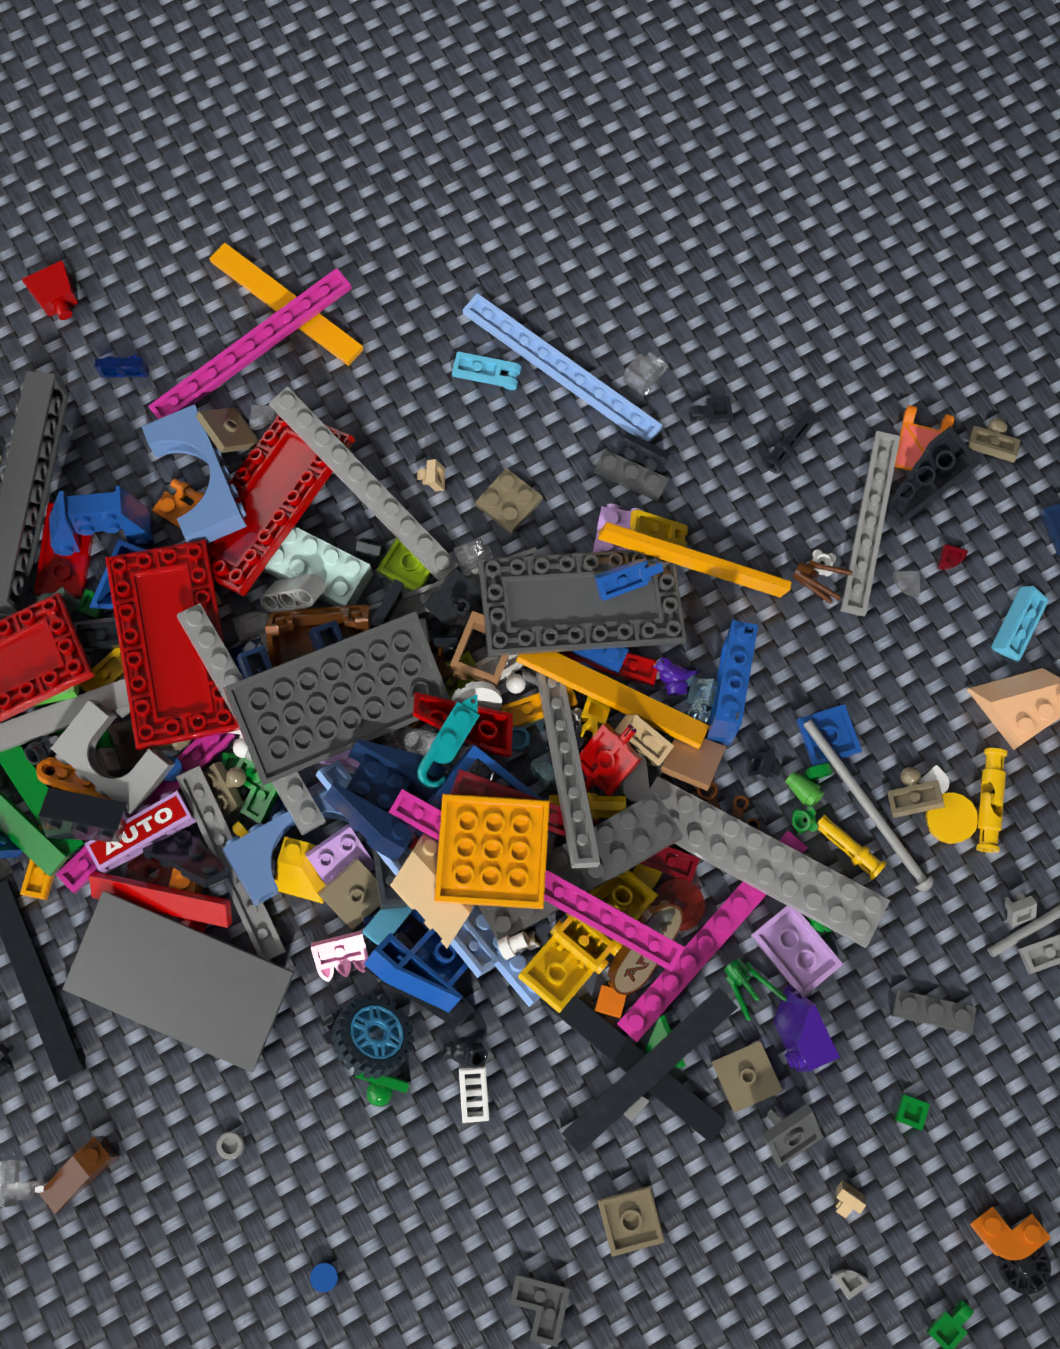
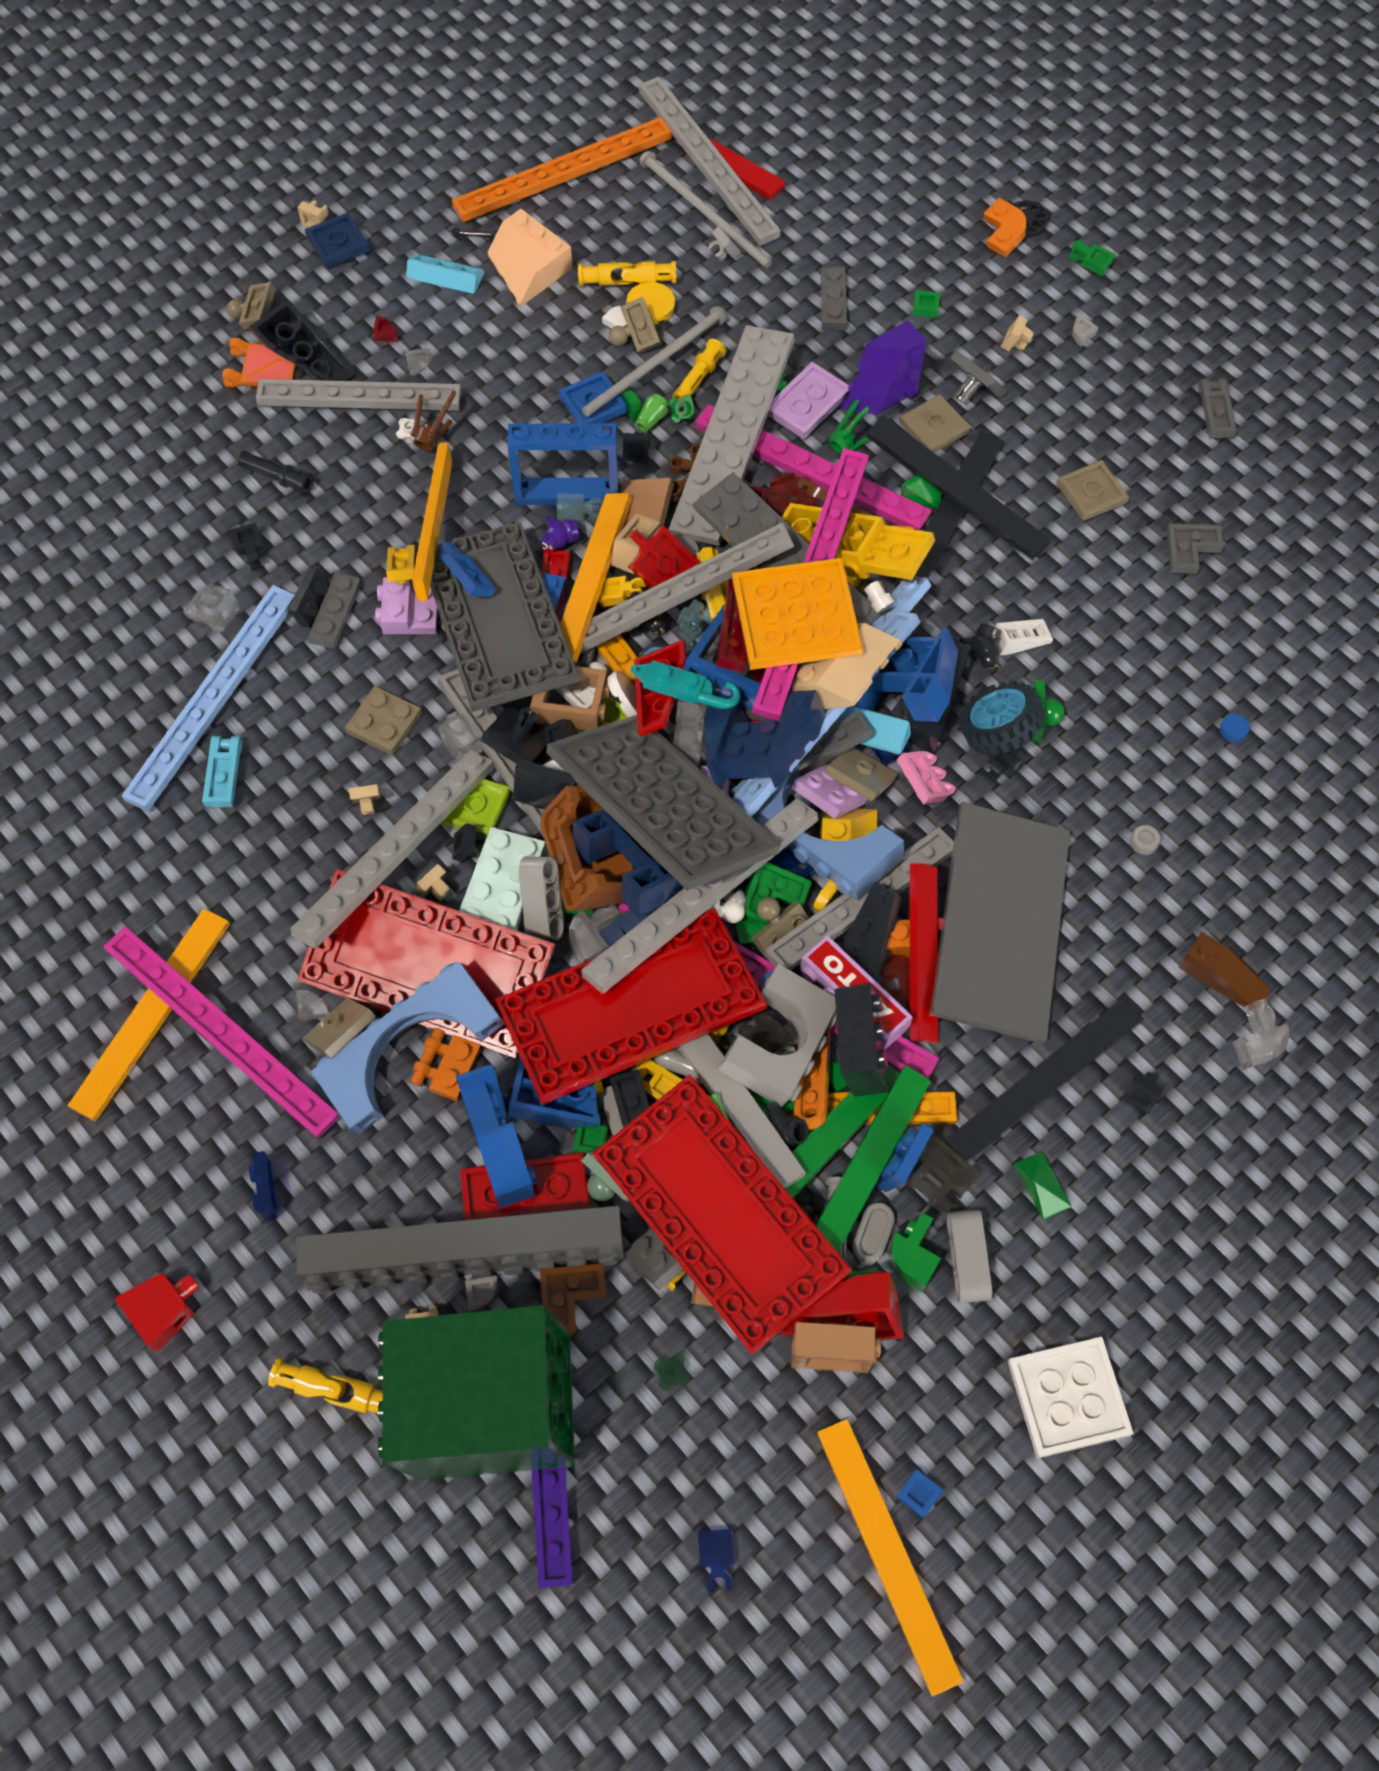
camera: 105 degrees left, 10 degrees down
none -> tan tile [415,864,450,901]

